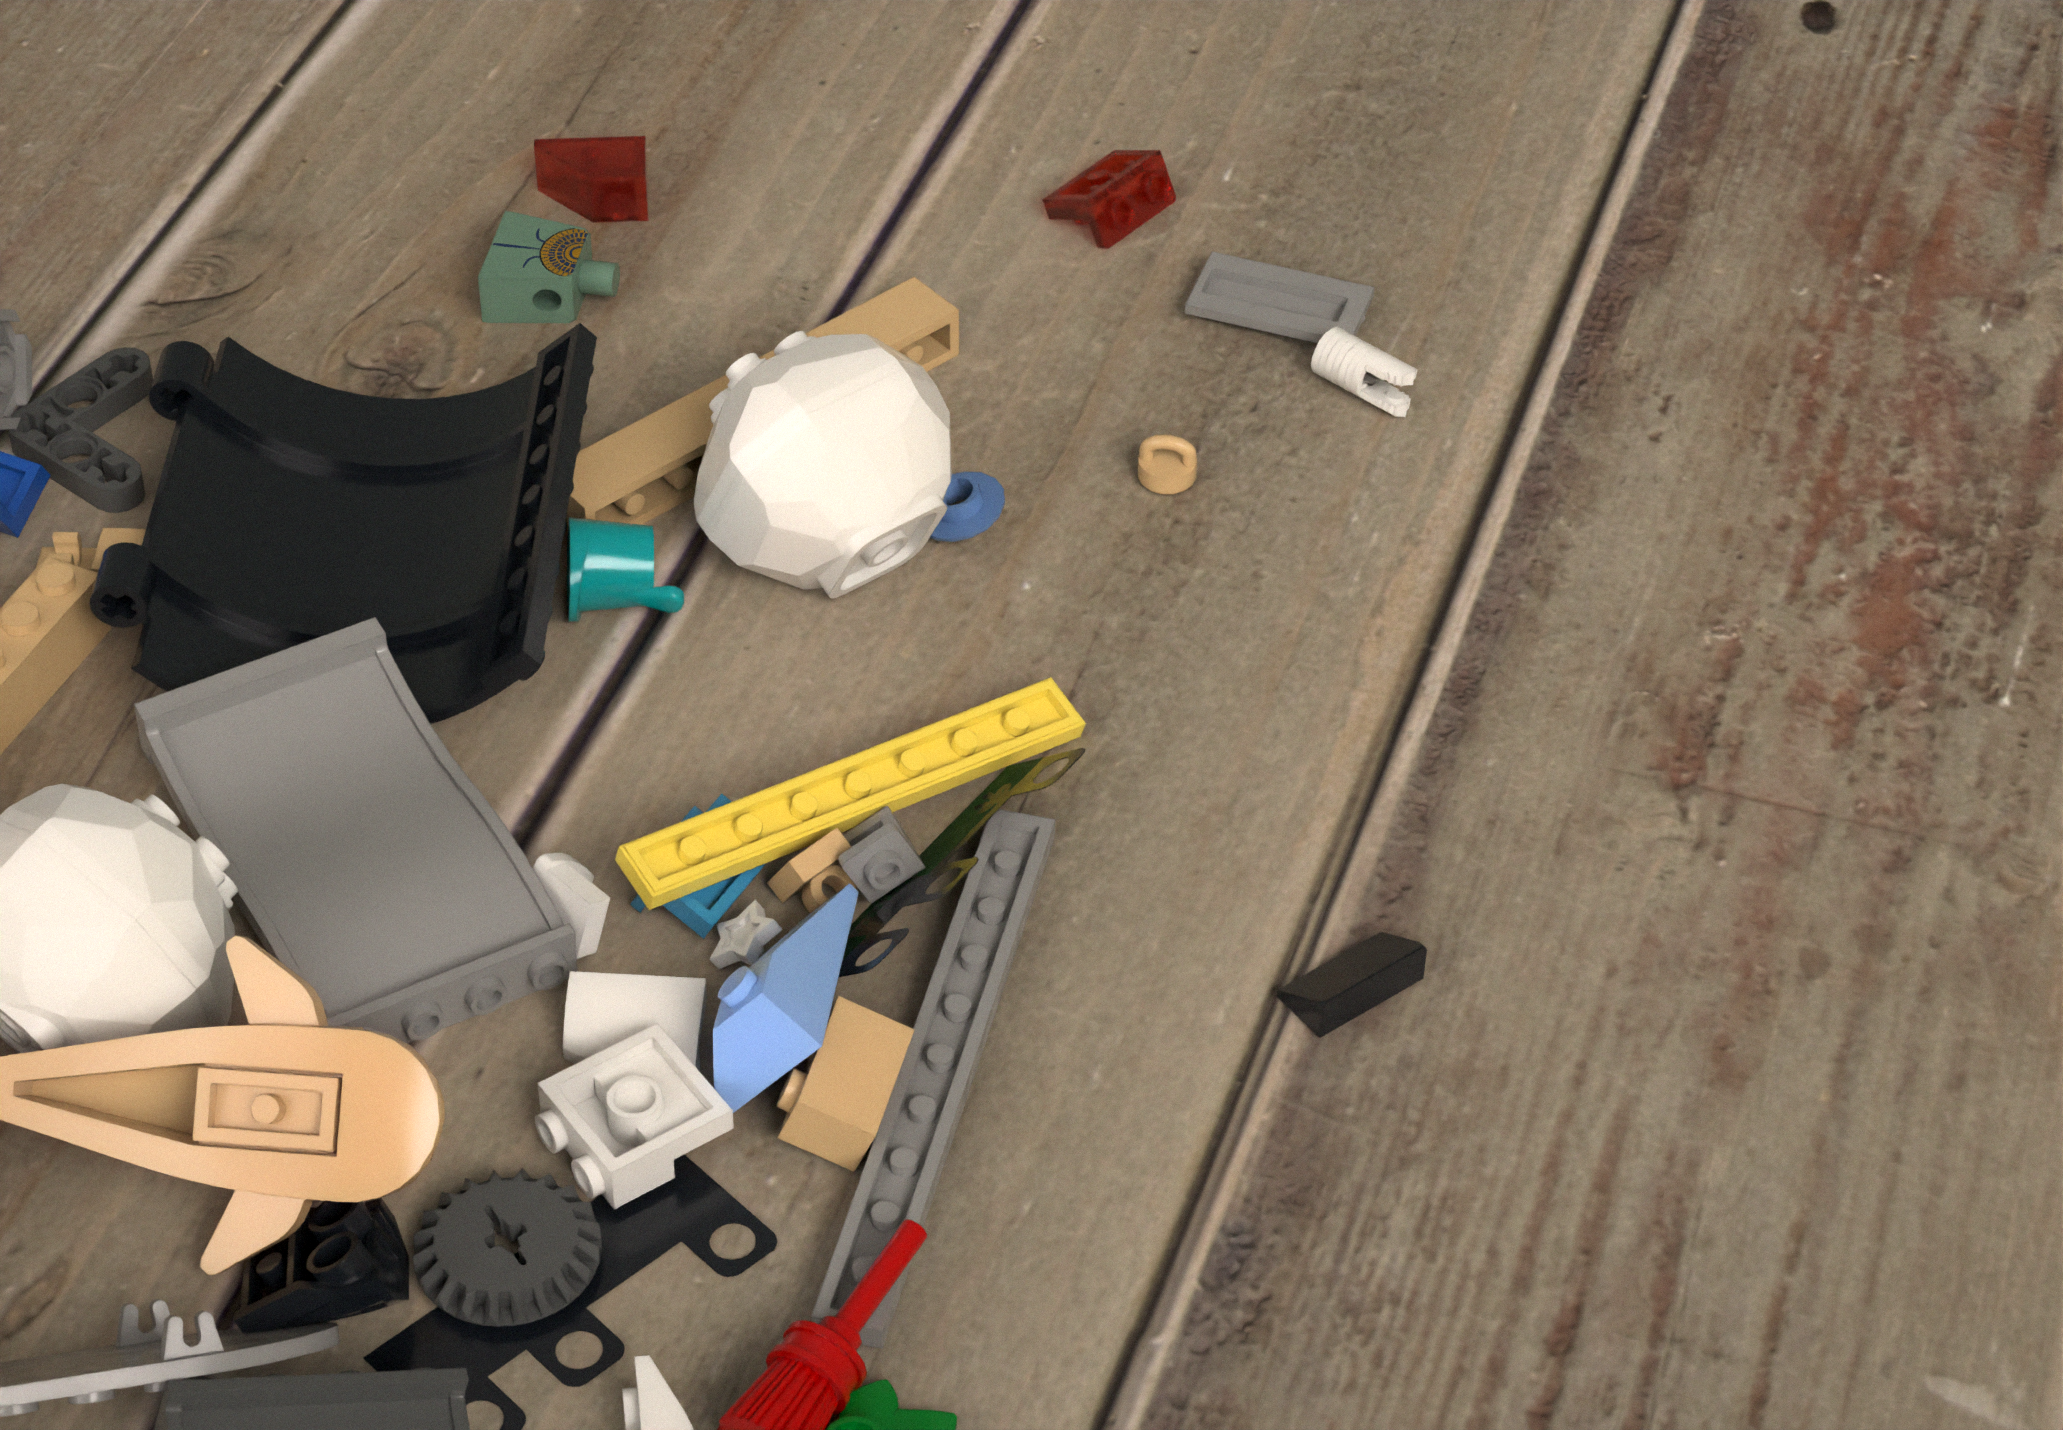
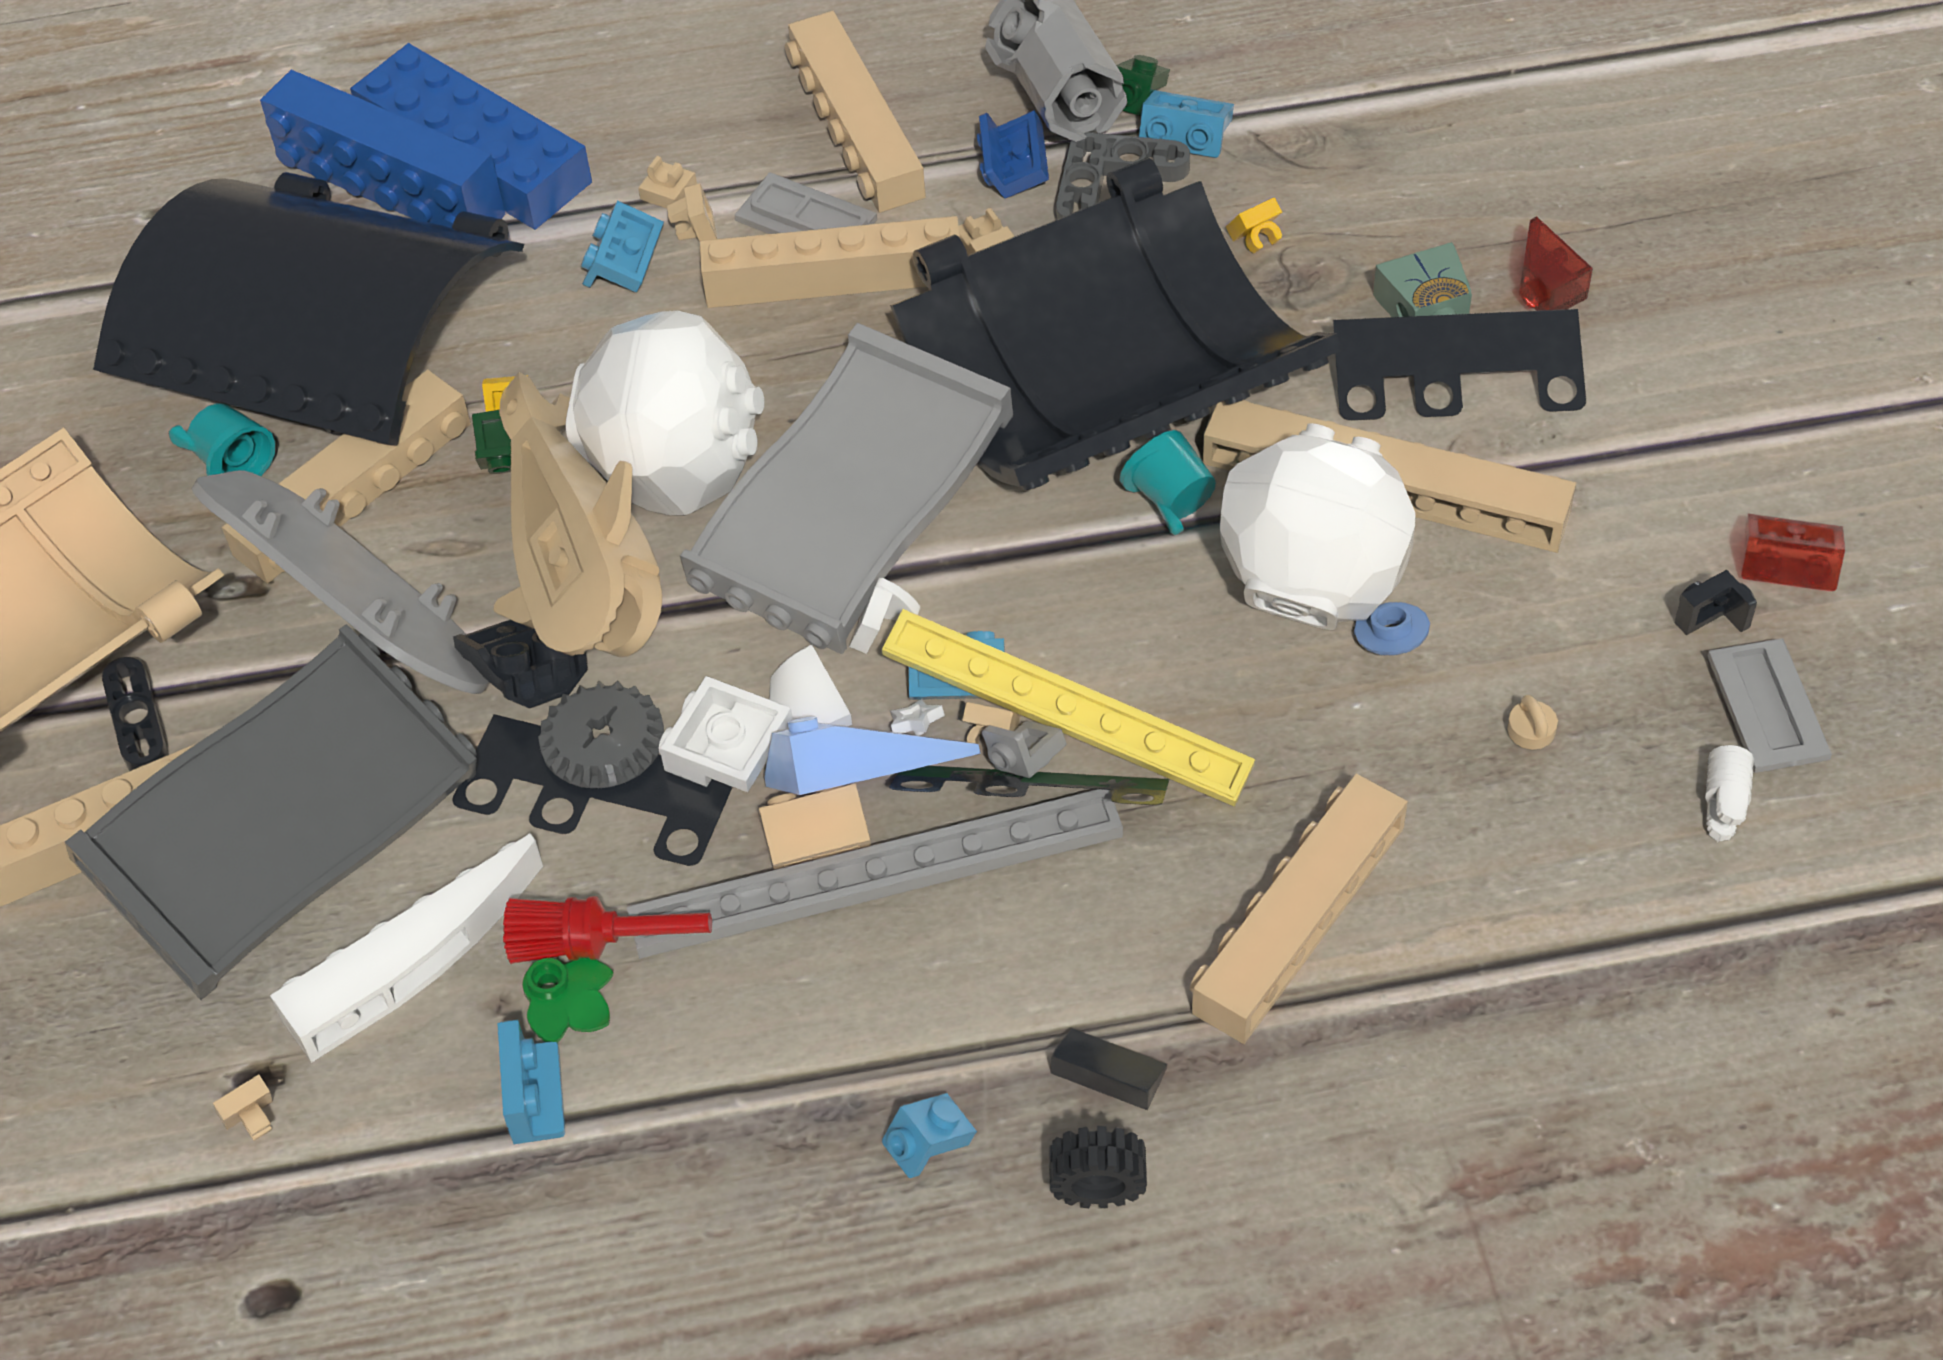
camera: 65 degrees right, 10 degrees up
none -> dark azure bracket [882,1093,977,1178]
none -> black tyre [1049,1126,1147,1209]
none -> dark azure bracket [1139,90,1234,158]
none -> tan brick [1190,773,1408,1044]
none -> yellow tile [1226,197,1282,254]
none -> black piece [1333,309,1586,421]
none -> black bracket [1674,569,1757,636]

